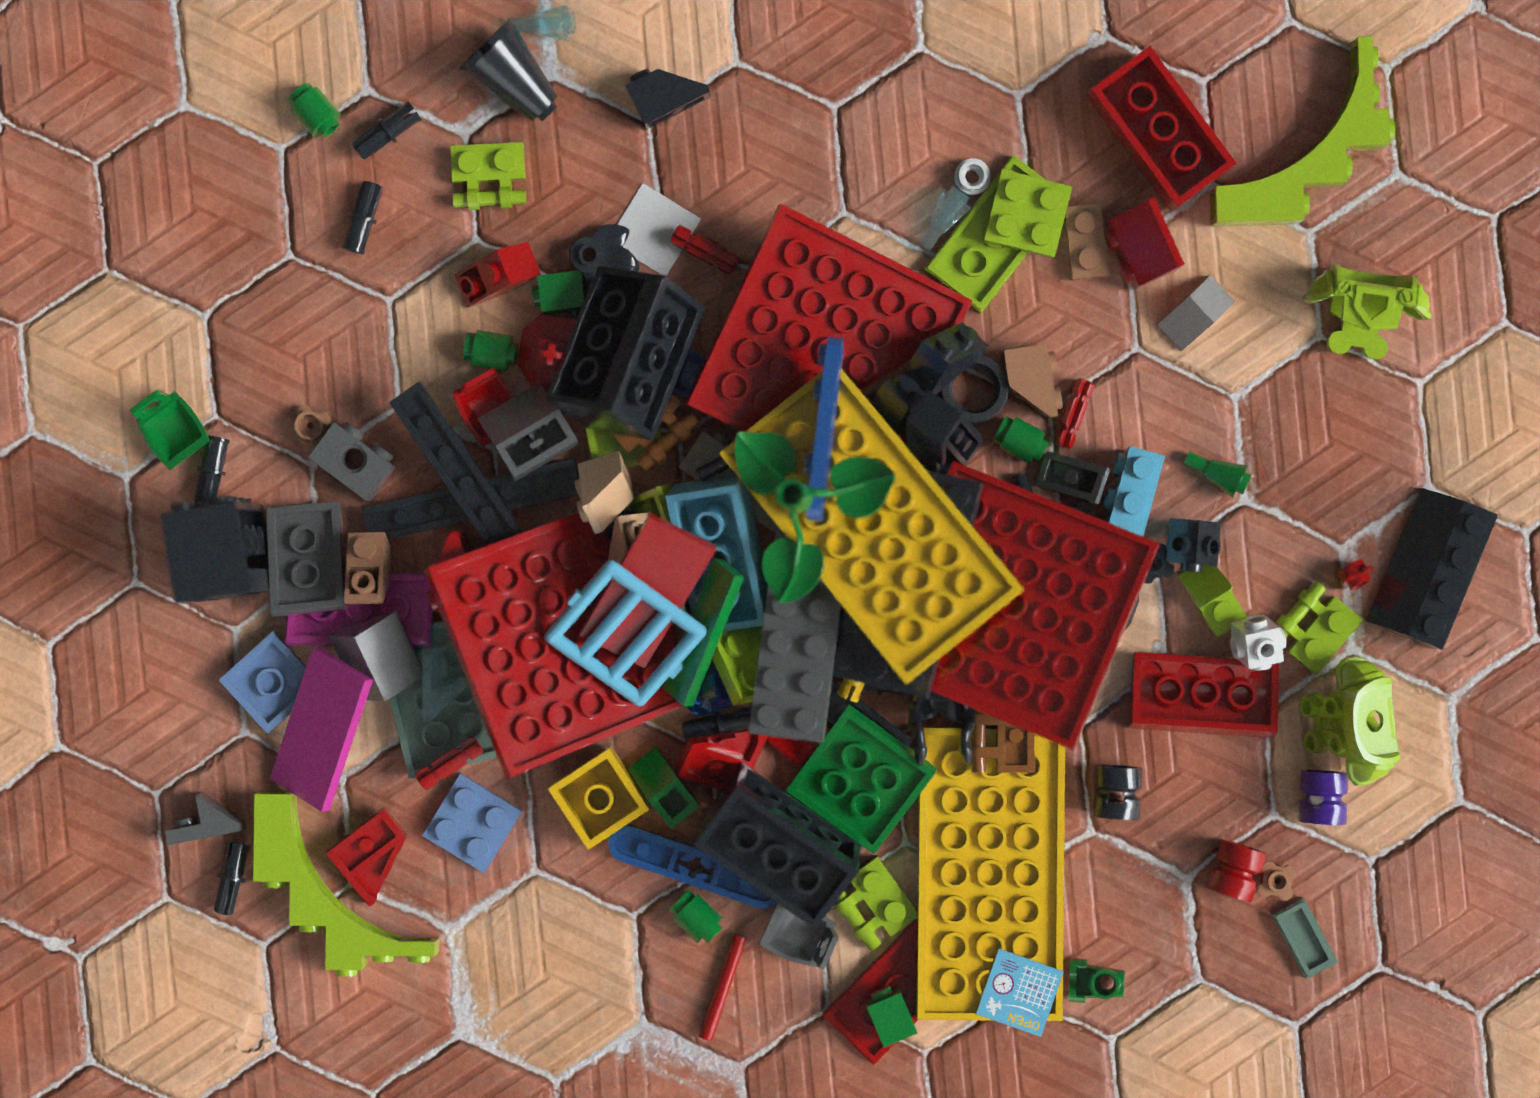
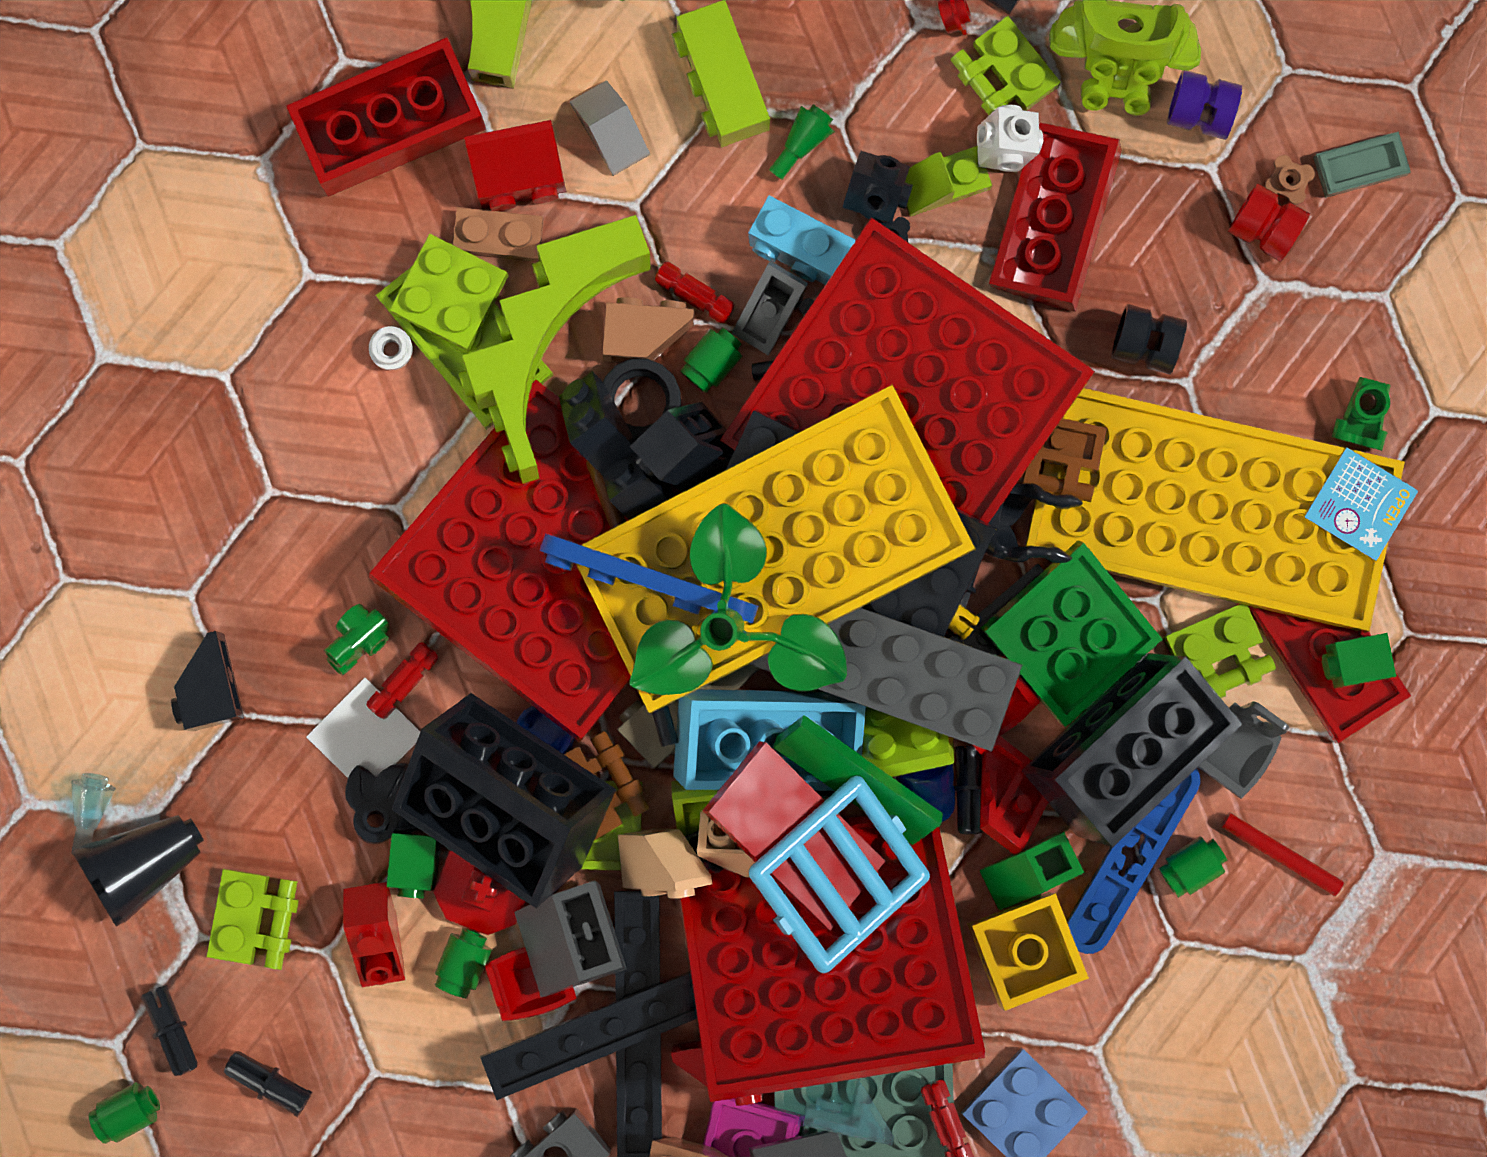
camera: 80 degrees left, 5 degrees down
clear light blue cone [919,186,972,251] -> none
none -> green plate [324,604,390,676]
none -> lime arch [458,215,651,484]
none -> lime brick [672,0,770,148]

